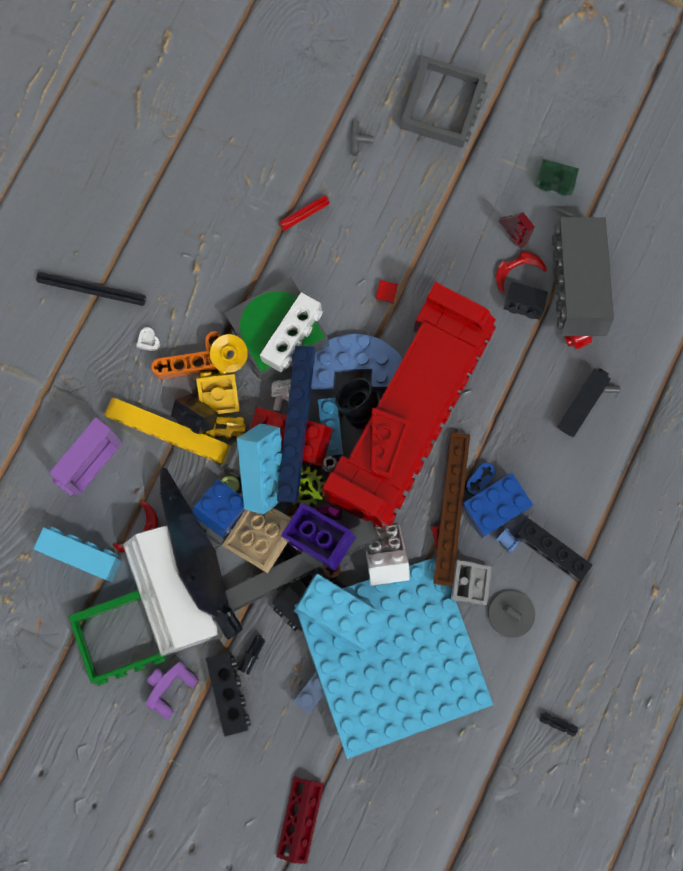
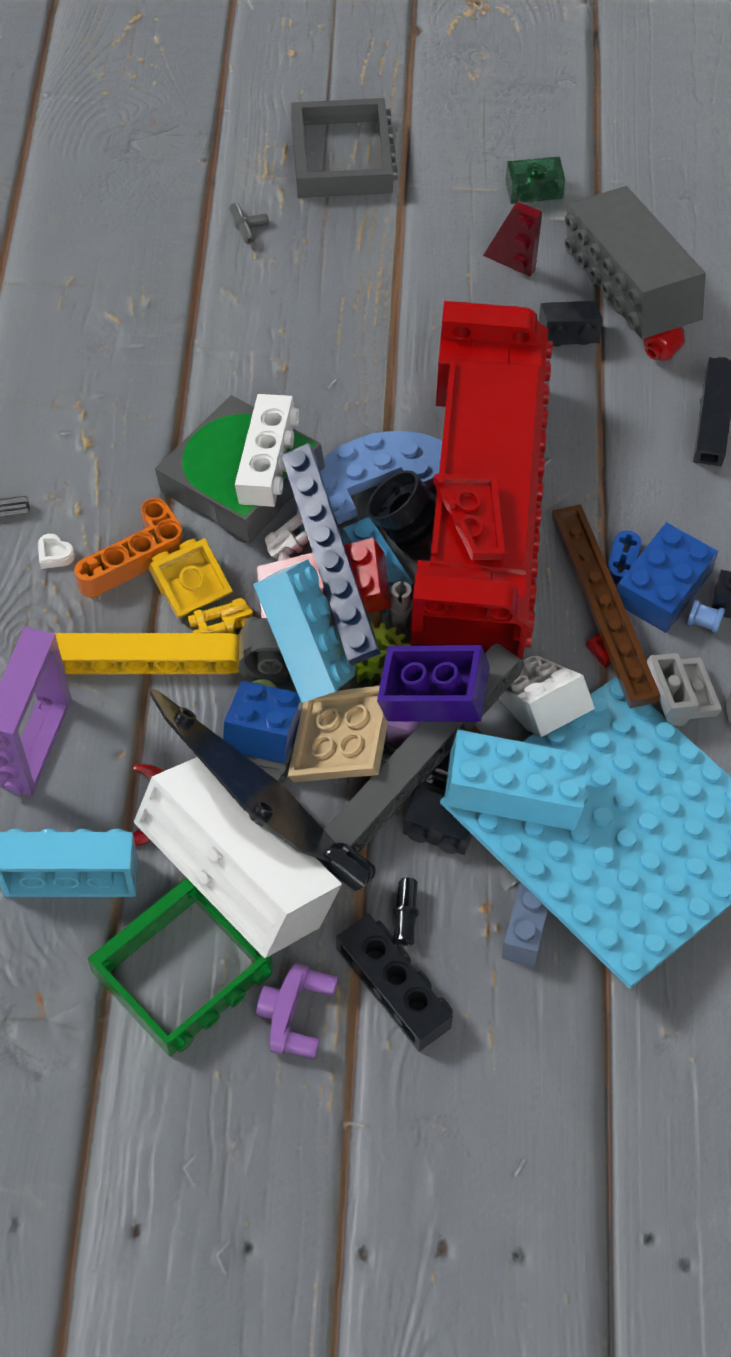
camera: 20 degrees left, 20 degrees down
black brick [171,395,218,434] -> none
yellow dish [210,334,248,373] -> none
dark red fence [276,777,324,864] -> none
red axle [279,195,330,231] -> none
red tile [375,280,398,304] -> none
red piece [496,252,547,293] -> none

